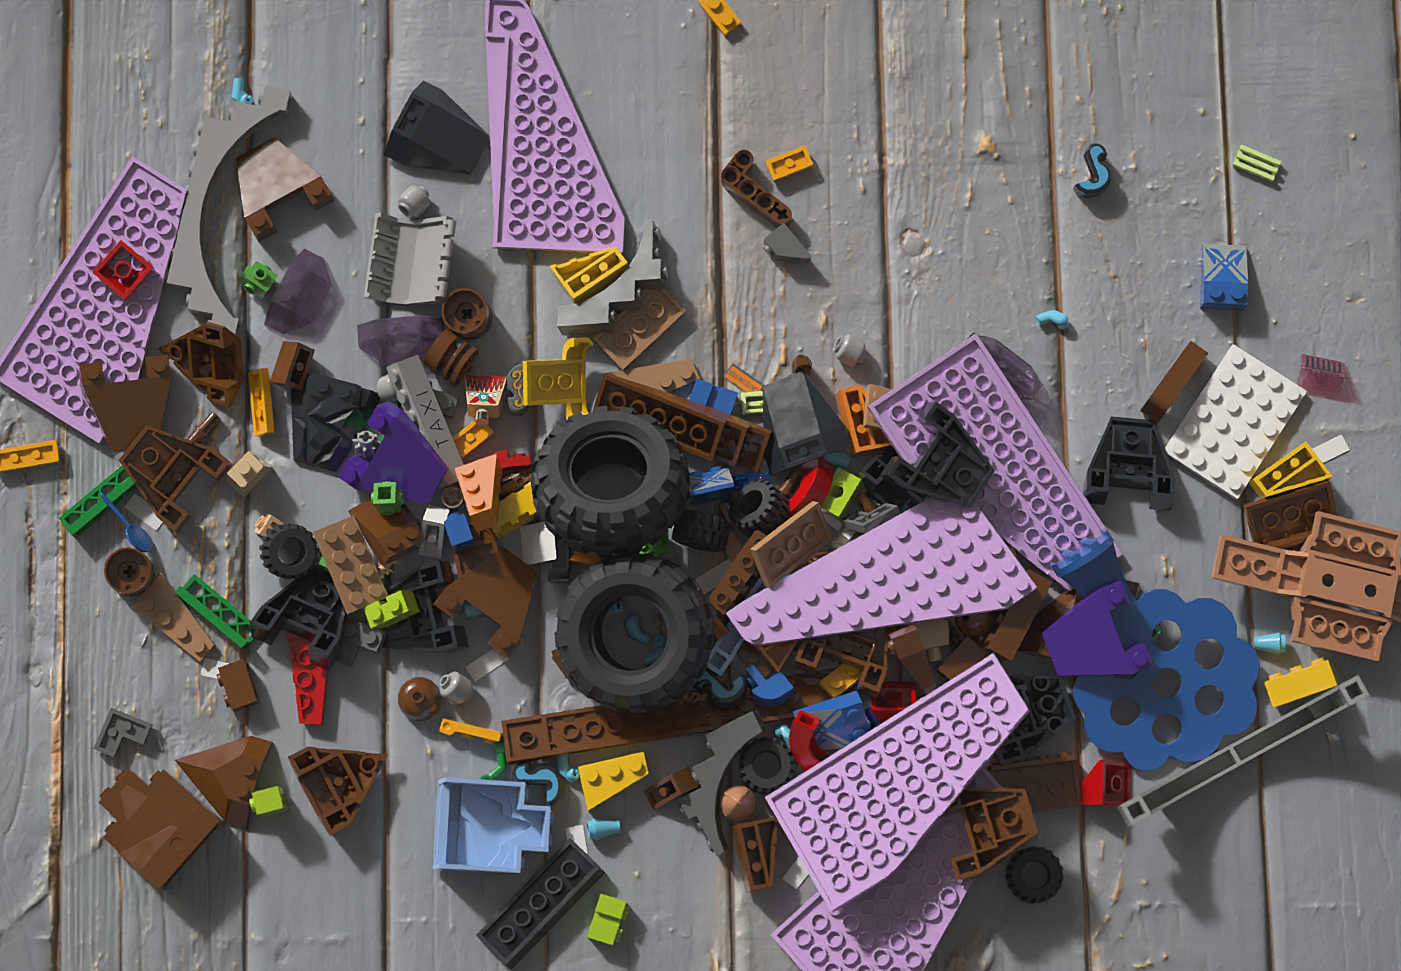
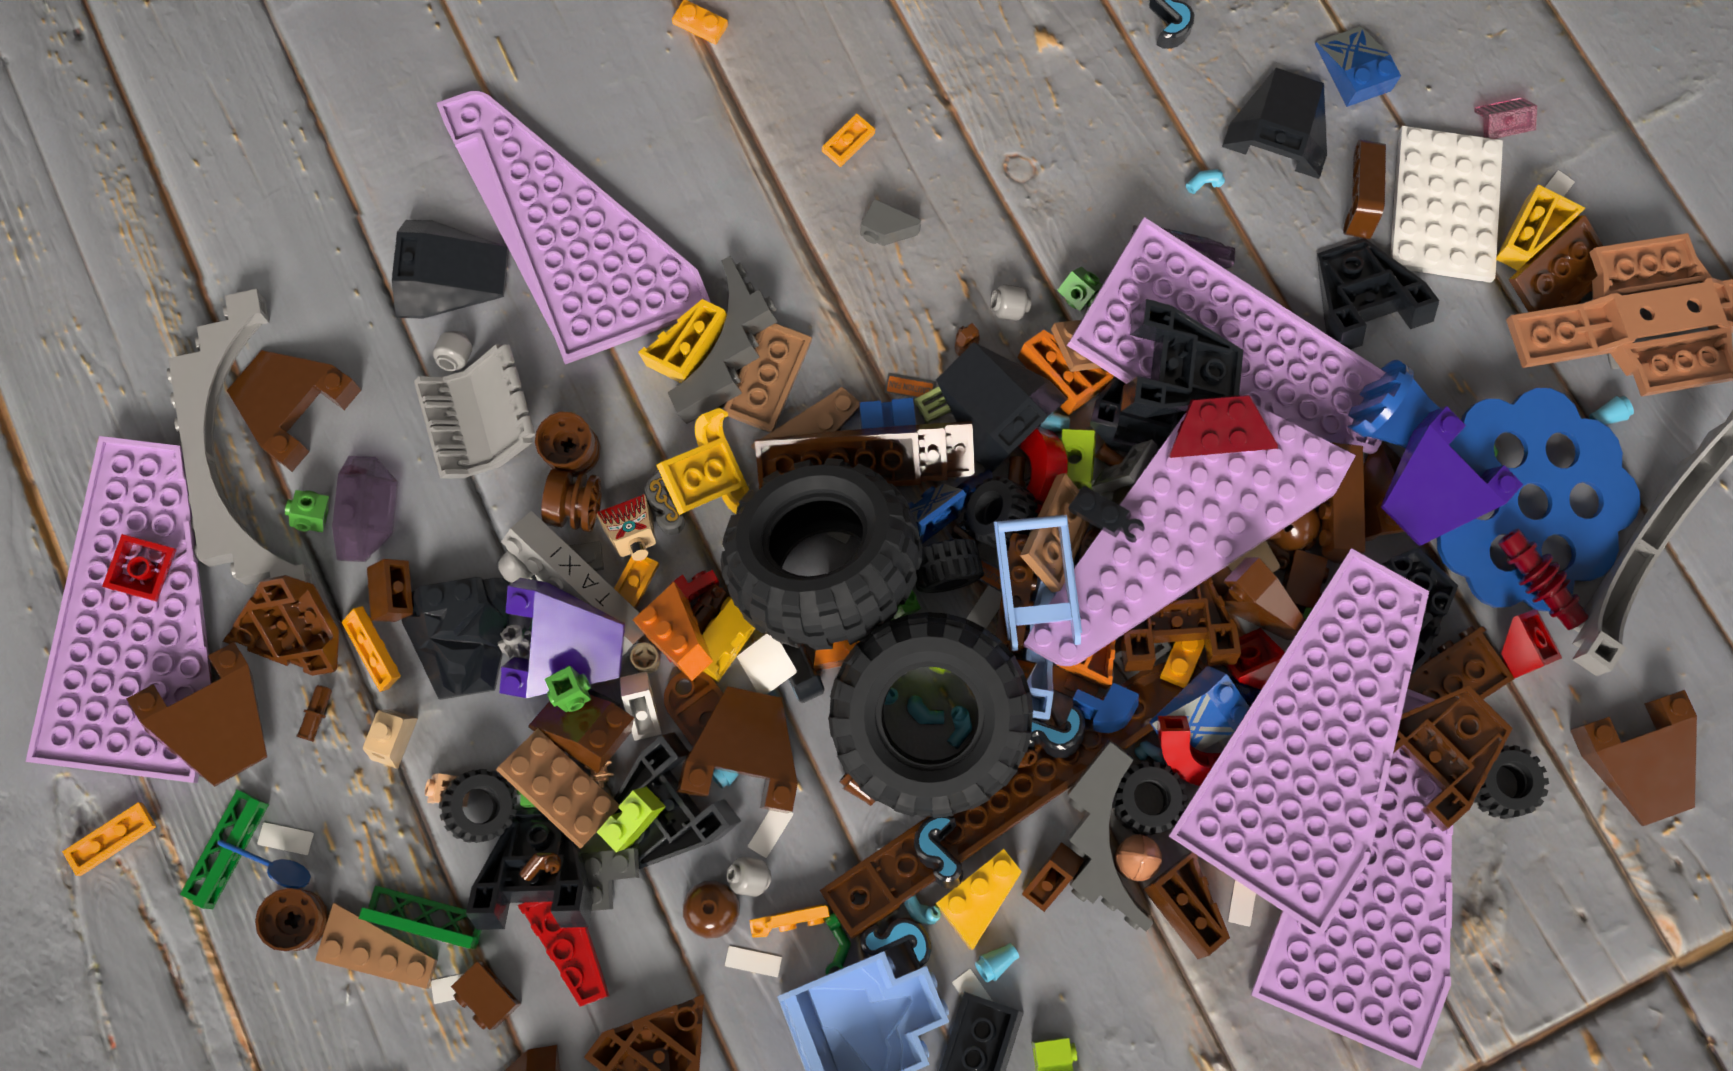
camera: 30 degrees left, 5 degrees down
reddish brown wedge [119,425,232,534] -> none
medium azure arm [232,78,253,104] -> none
clear purple wedge [357,315,445,365] -> none
blue brick [443,512,476,552] -> none
reddish brown beam [721,150,792,228] -> none
yellow wedge [1264,657,1342,707] -> none
none -> reddish brown arm [520,853,561,881]
none -> white sticker [725,946,782,977]
none -> black animal [914,816,964,889]
none -> light blue piece [994,515,1082,651]
none -> bright green brick [1057,266,1102,311]
none -> black plate [1068,486,1145,543]
none -> dark red wing [1168,394,1278,458]
none -> black wedge [1222,68,1327,179]
none -> dark red piece [1498,528,1589,630]
none -> reddish brown wedge [1570,690,1697,826]

